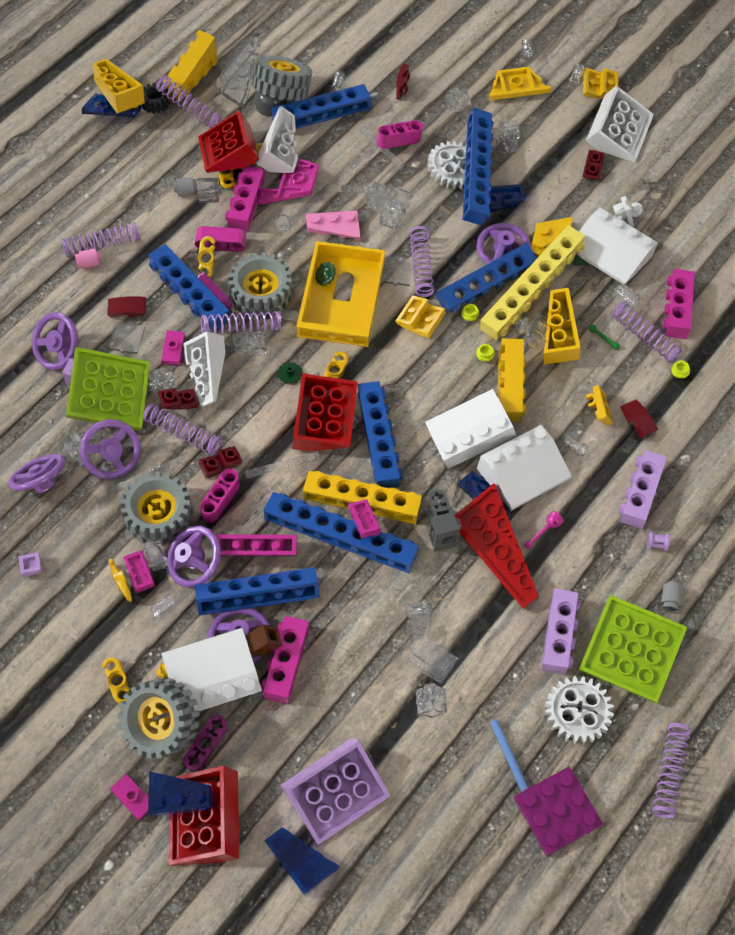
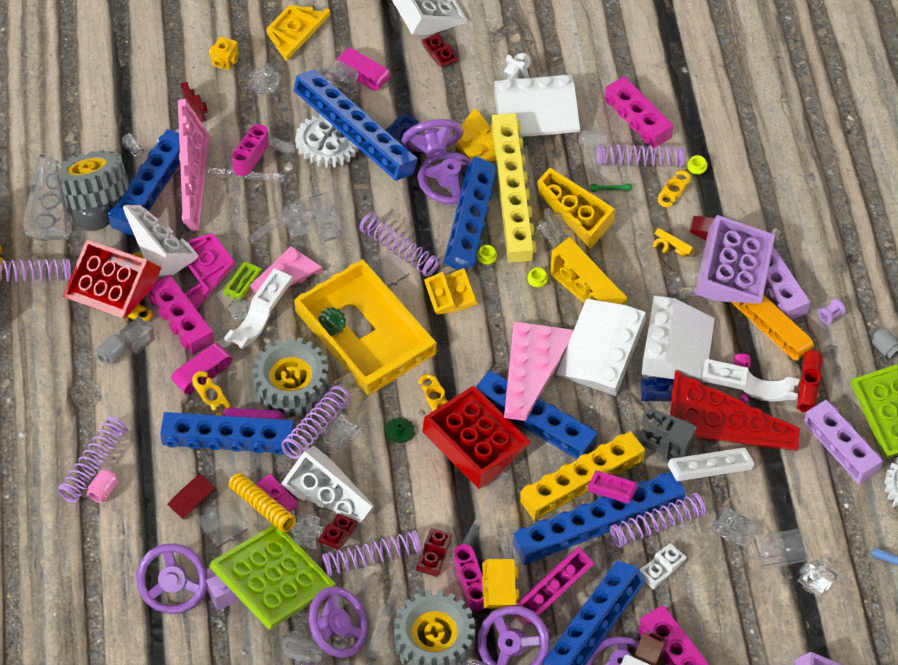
camera: 45 degrees left, 5 degrees down
none -> bright pink wing [178,99,210,232]
none -> yellow brick [209,36,239,70]
none -> lime tile [223,261,263,303]
none -> white piece [224,268,293,349]
none -> yellow piece [229,473,296,532]
none -> clear pin [269,137,296,156]
none -> dark pink beam [334,48,390,91]
none -> medium lavender piece [401,119,464,158]
none -> yellow brick [482,559,519,608]
none -> bright pink wing [504,322,574,421]
none -> lavender piece [610,493,706,548]
none -> white slope [640,543,687,590]
none -> yellow piece [658,170,691,208]
none -> white plate [668,448,754,481]
none -> lavender slope [695,215,775,304]
none -> white piece [701,359,799,402]
none -> light orange beam [731,295,814,360]
none -> red piece [796,350,823,413]

